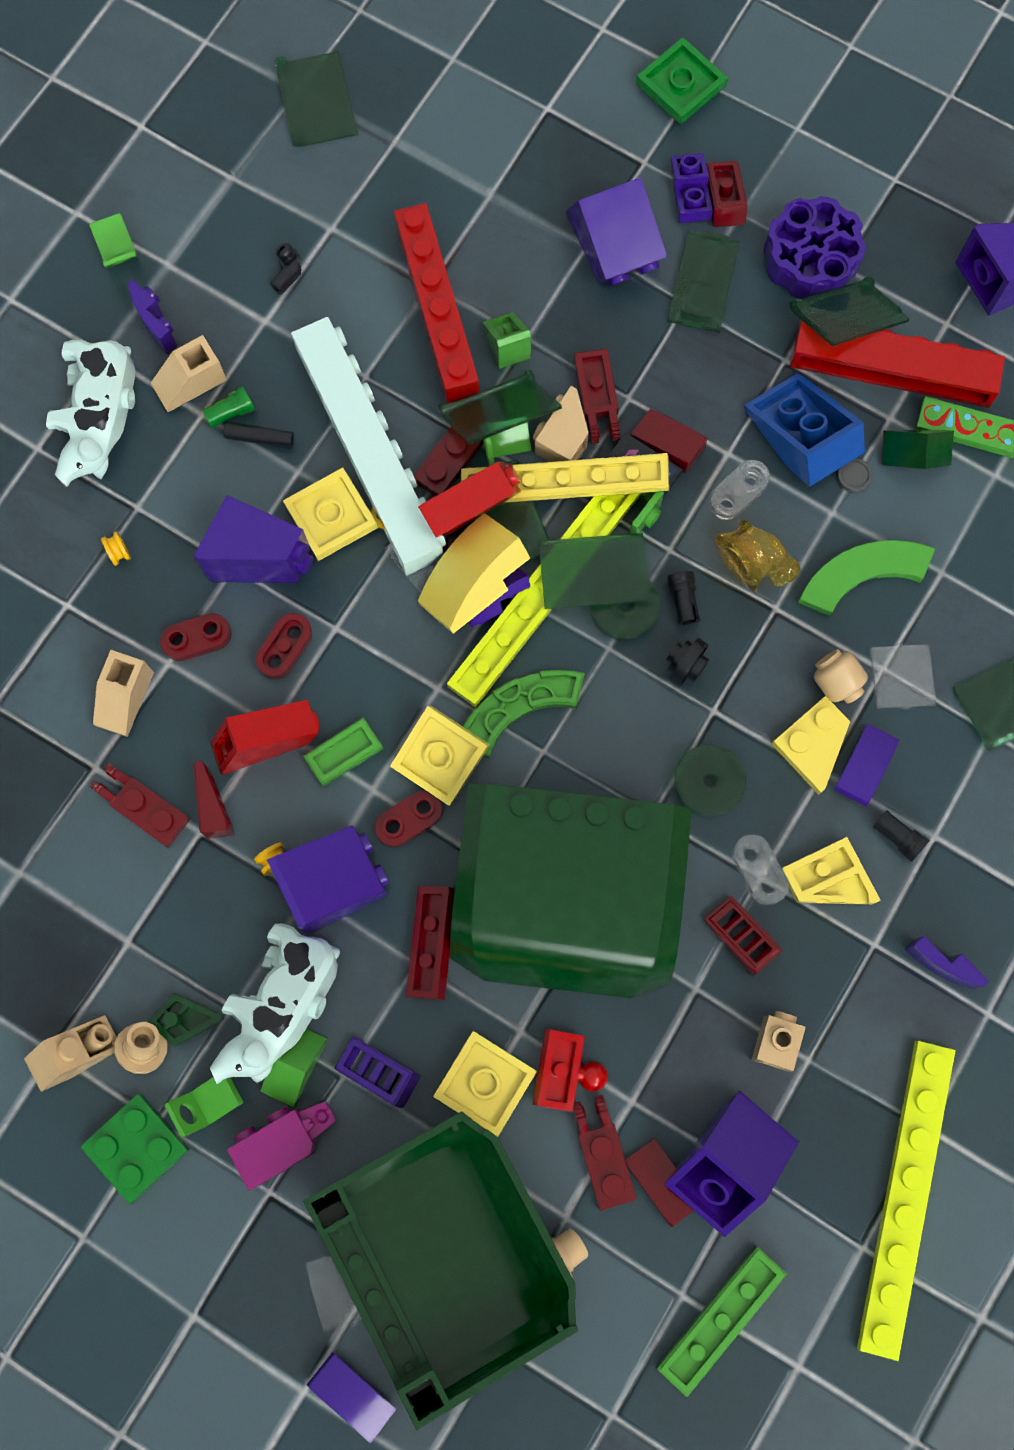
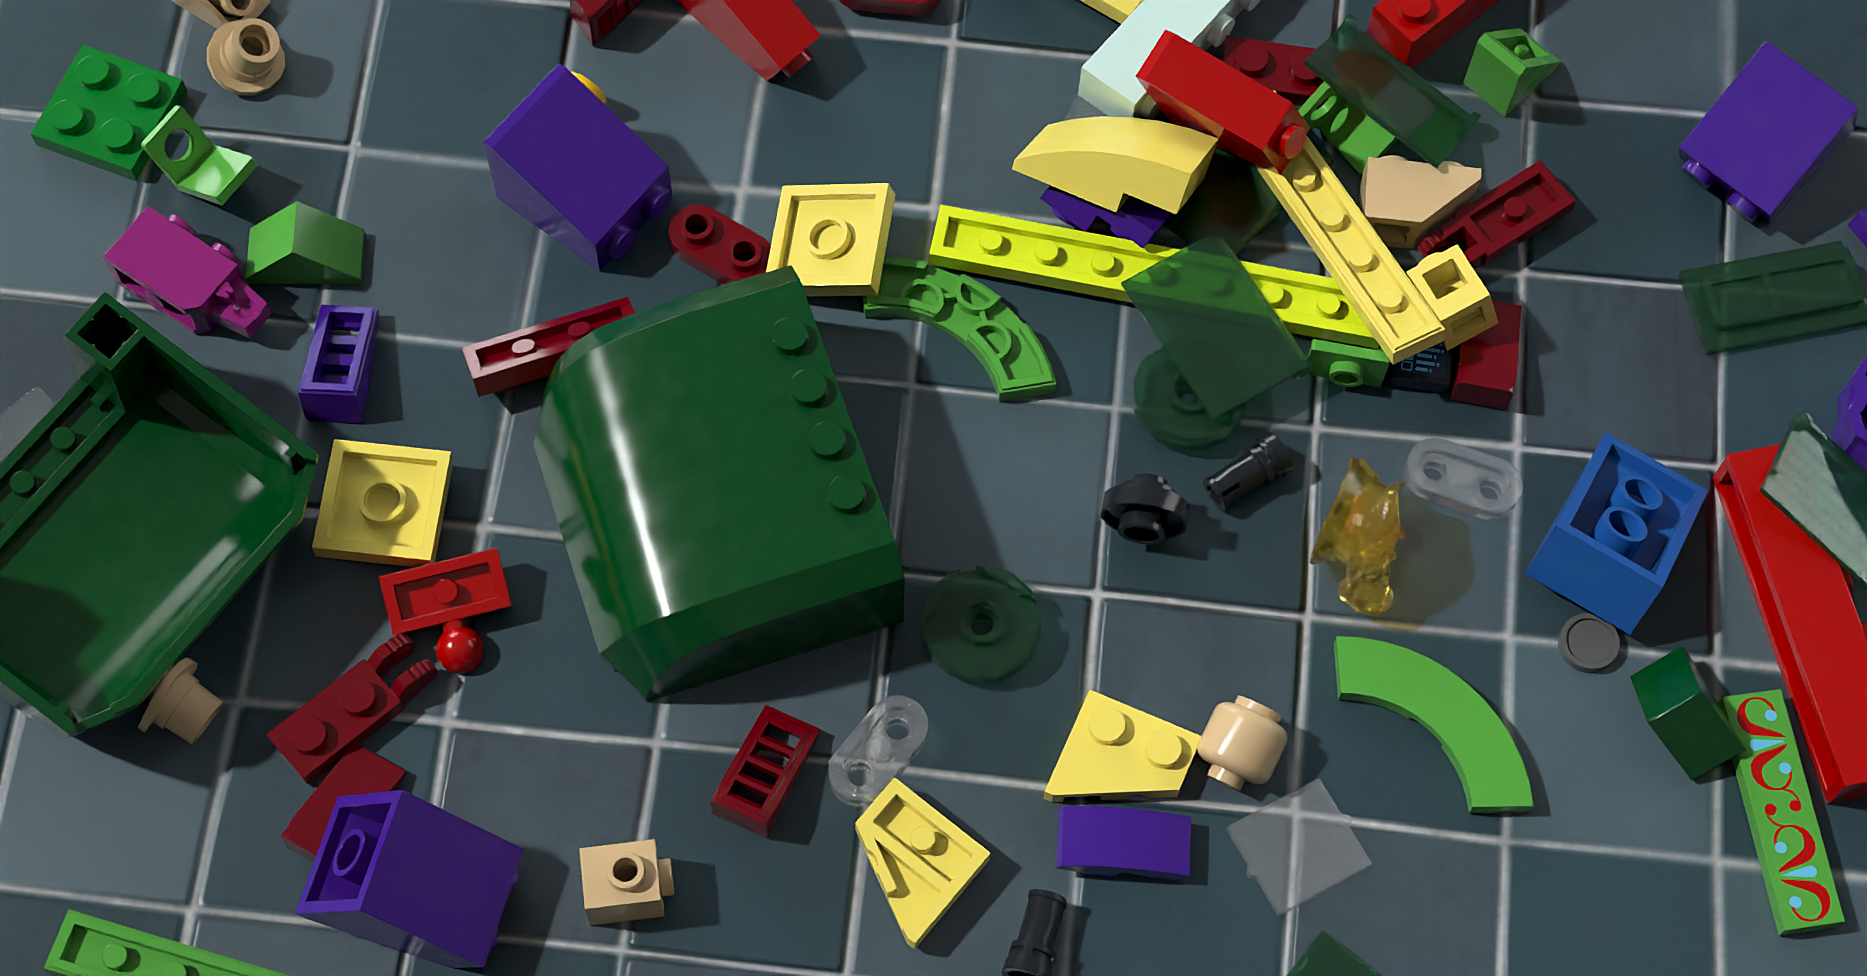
camera: 60 degrees right, 10 degrees down
dark green piece [148,993,224,1047] -> none
light aqua animal [210,923,340,1084] -> none
bright green tile [303,718,383,787] -> none
none -> light yellow brick [1406,244,1498,351]

